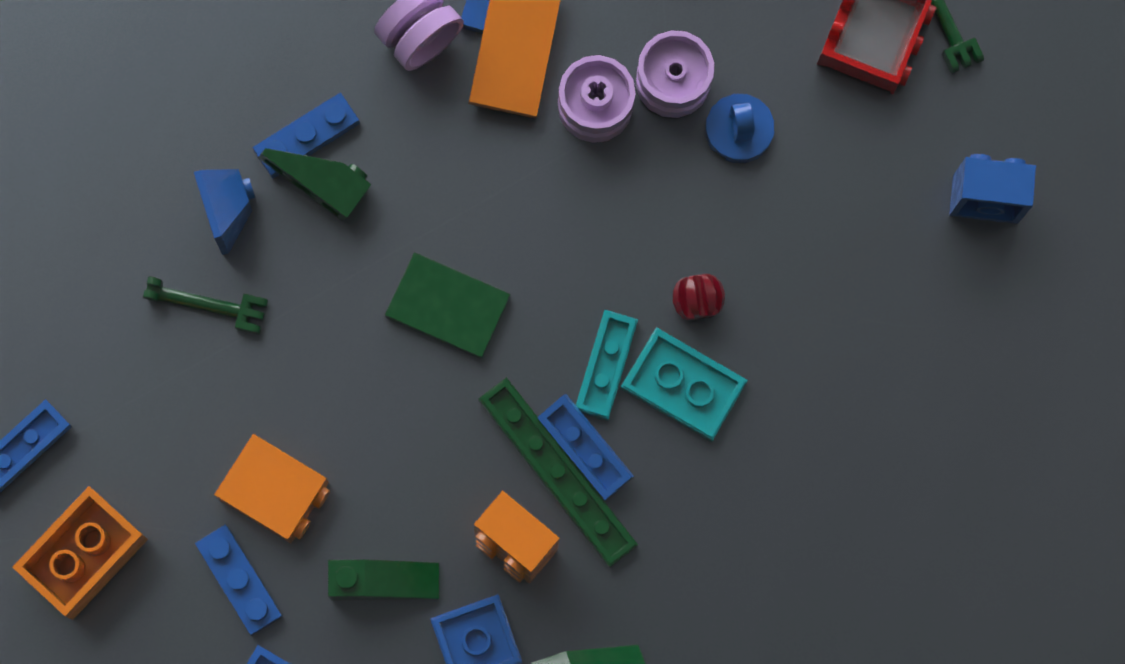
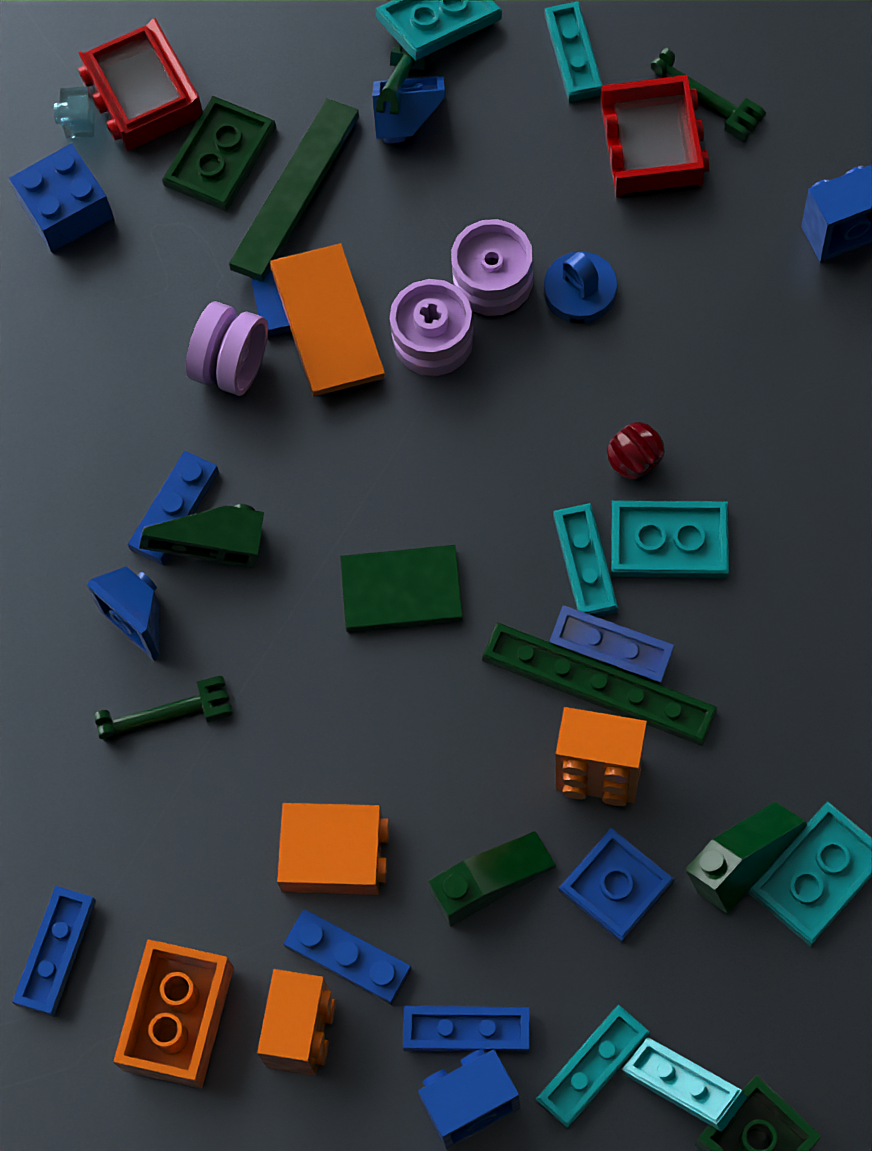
camera: 15 degrees left, 10 degrees down
none -> orange brick [257,969,336,1076]

